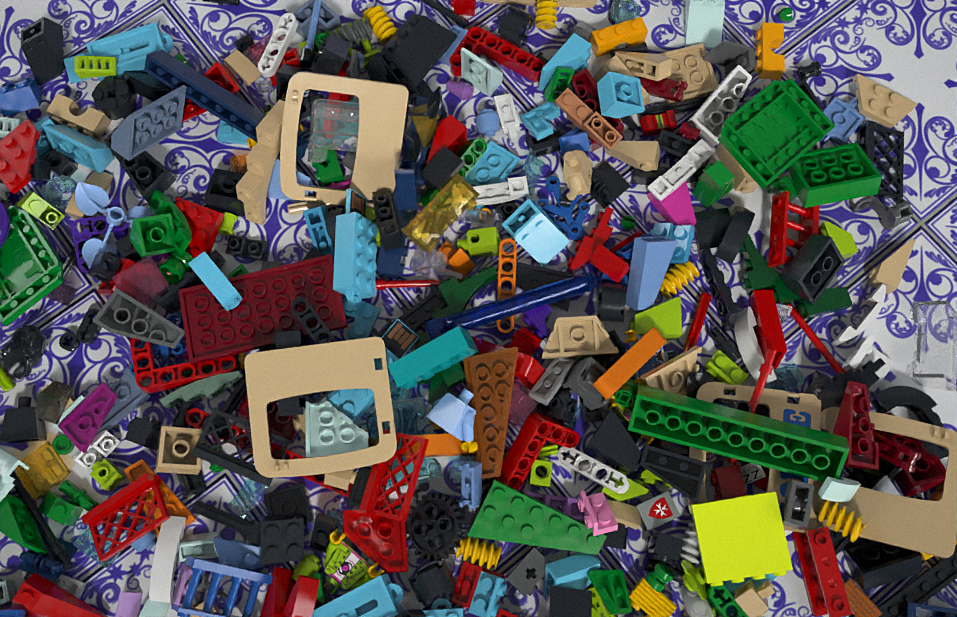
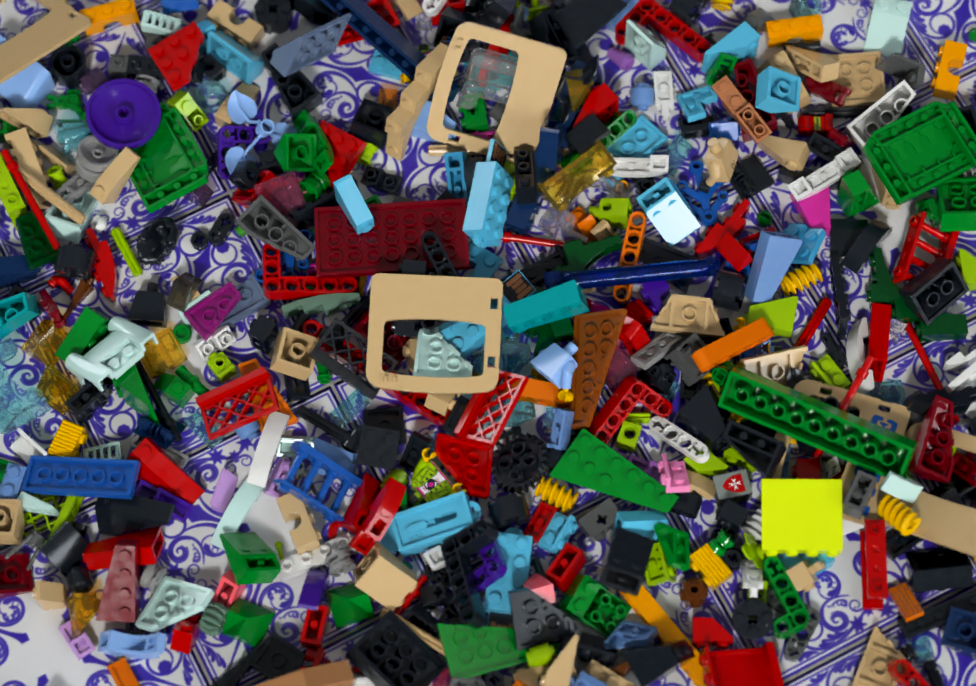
camera: 15 degrees right, 5 degrees down
none -> tan bracket [590,219,622,242]
none -> black bush [724,550,742,572]

